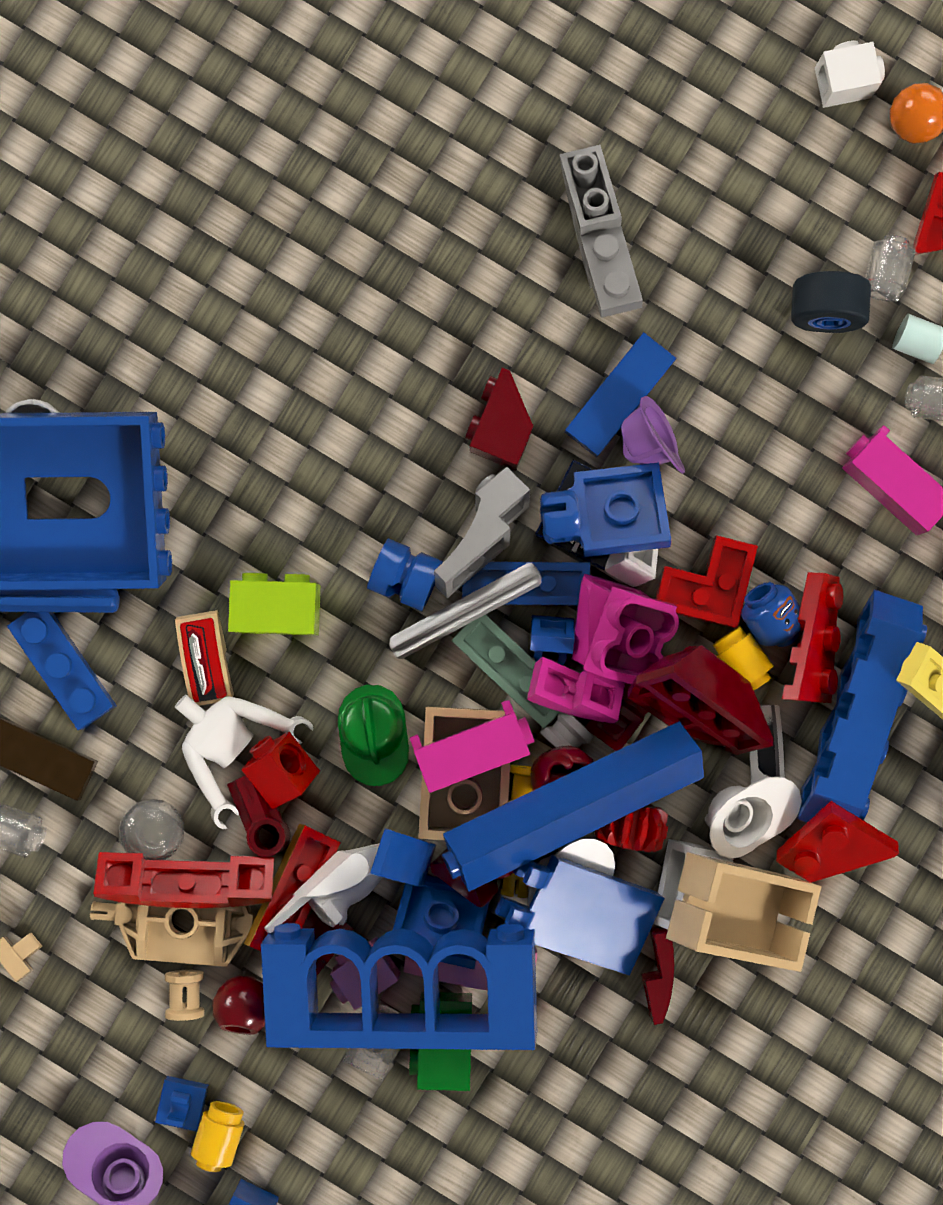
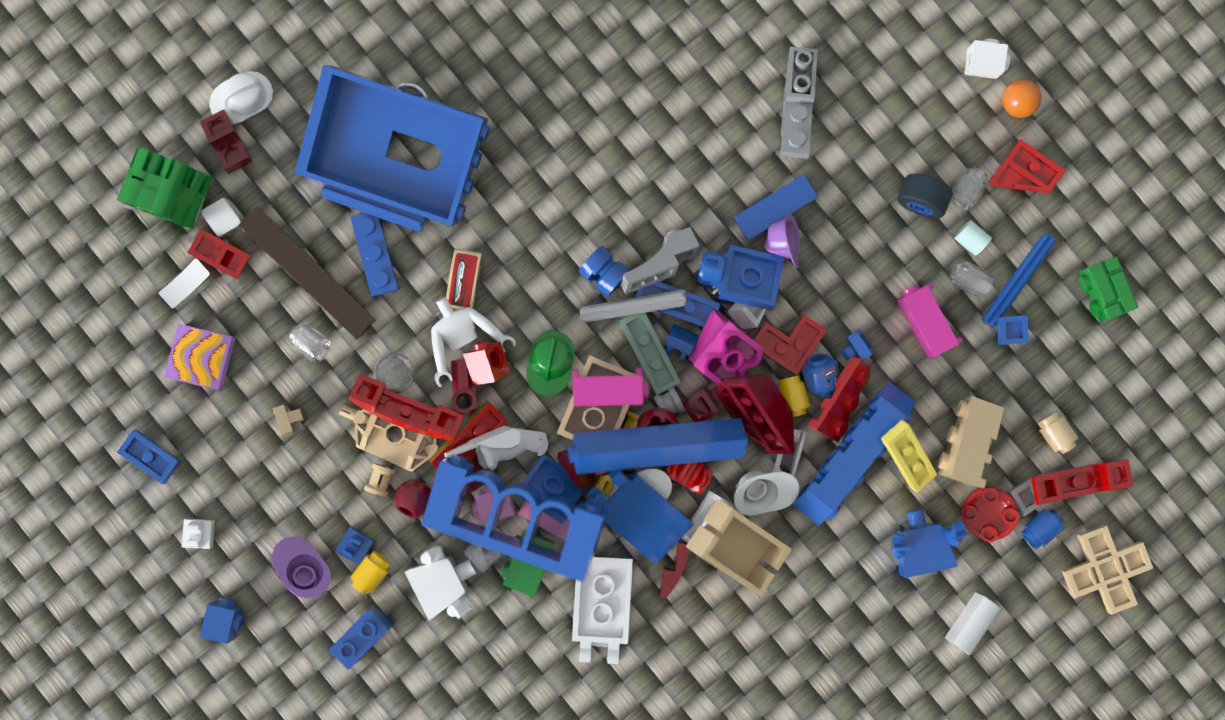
camera: 15 degrees right, 0 degrees up
lime brick [228,573,321,636] -> none
blue slope [370,829,436,887] -> none
dark red slope [465,367,533,471] -> none
dark pink slope [527,657,625,723] -> none
red wing [776,801,899,883] -> none
none -> white torso [405,546,477,620]
none -> white tile [572,557,633,664]
none -> blue tile [841,328,875,360]

